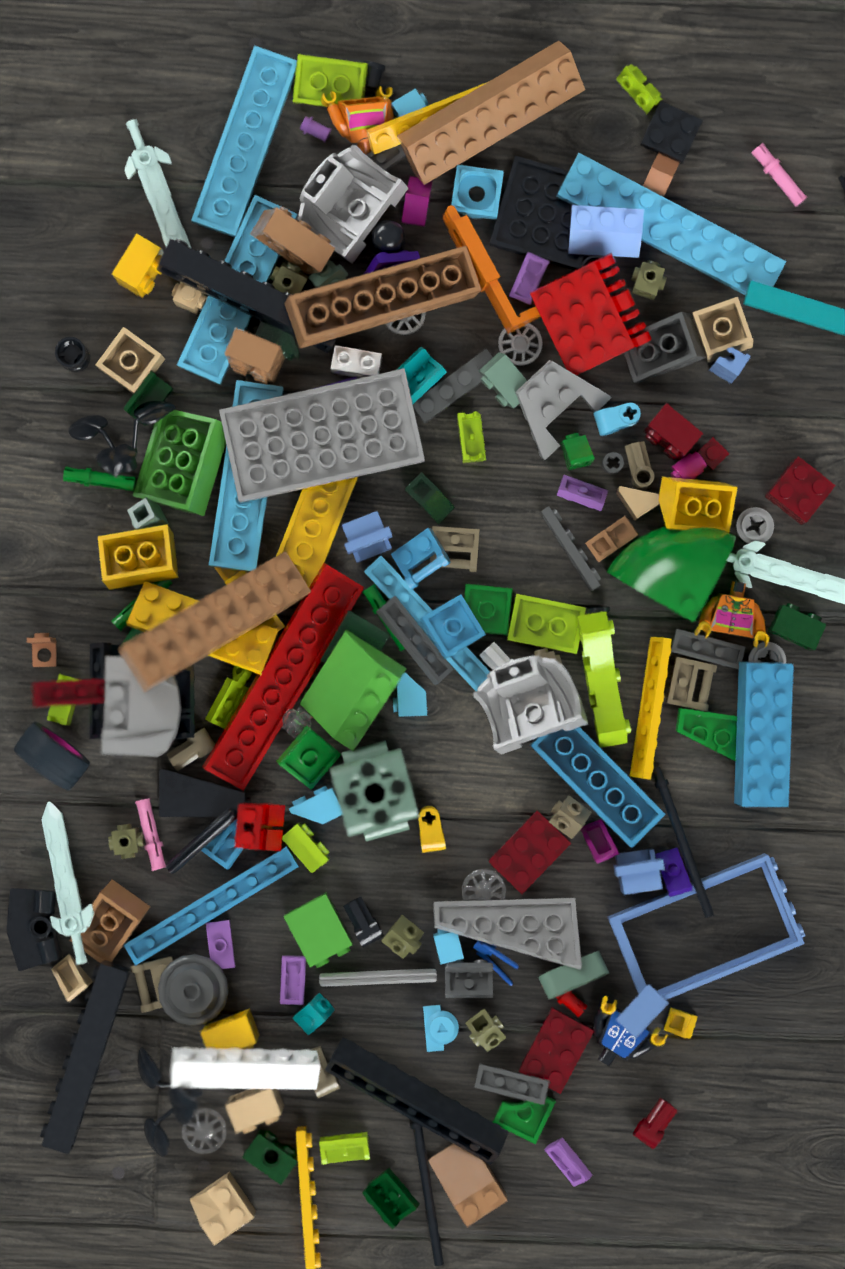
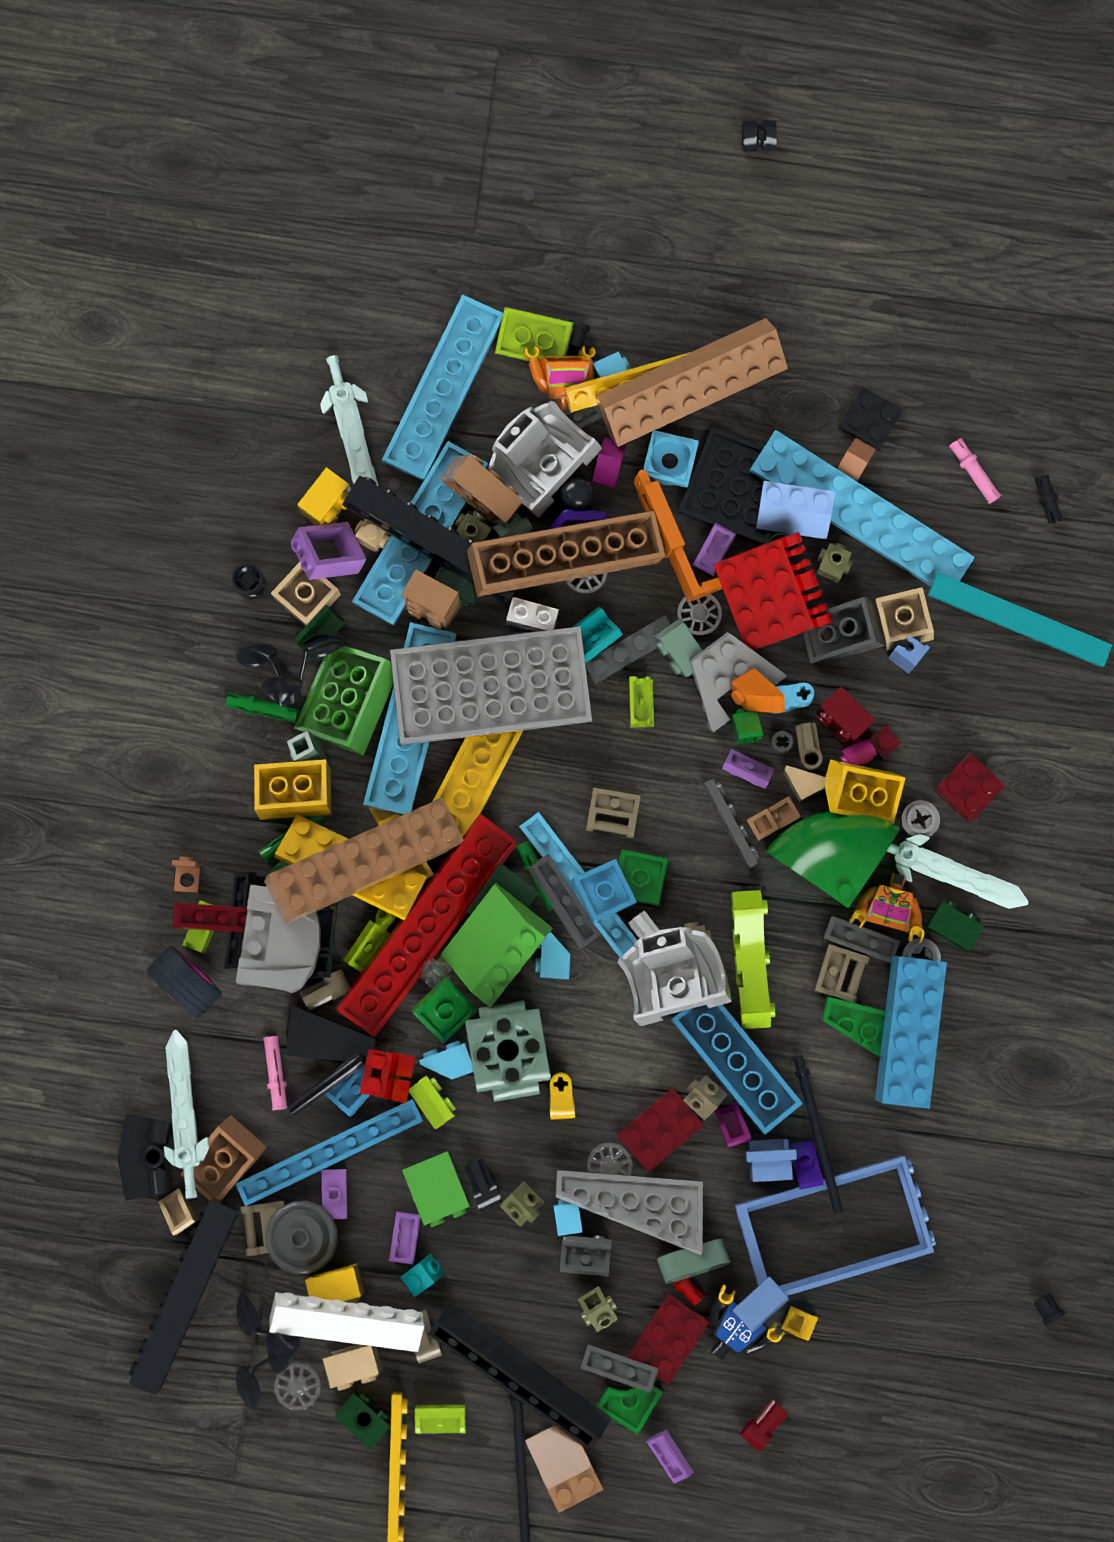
camera: 10 degrees right, 5 degrees down
olive brick [108,824,144,859] -> none
tan slope [190,1172,256,1245] -> none
medium lavender pin [300,117,331,142] -> none
light grey axle [319,969,437,987] -> none
medium blue plate [342,511,392,563] -> none
dark green bracket [362,1168,420,1229] -> none
dark azure plate [391,528,451,589] -> none
clear green slope [405,472,455,525] -> none
medium azure piece [423,1005,459,1052] -> none
blue plant [473,940,519,986] -> none
lime plate [507,594,586,654] -> none
lime hinge [617,64,662,114] -> none
yellow plate [630,637,672,780] -> none
none -> medium lavender window [291,522,366,580]
none -> orange slope [731,668,785,713]

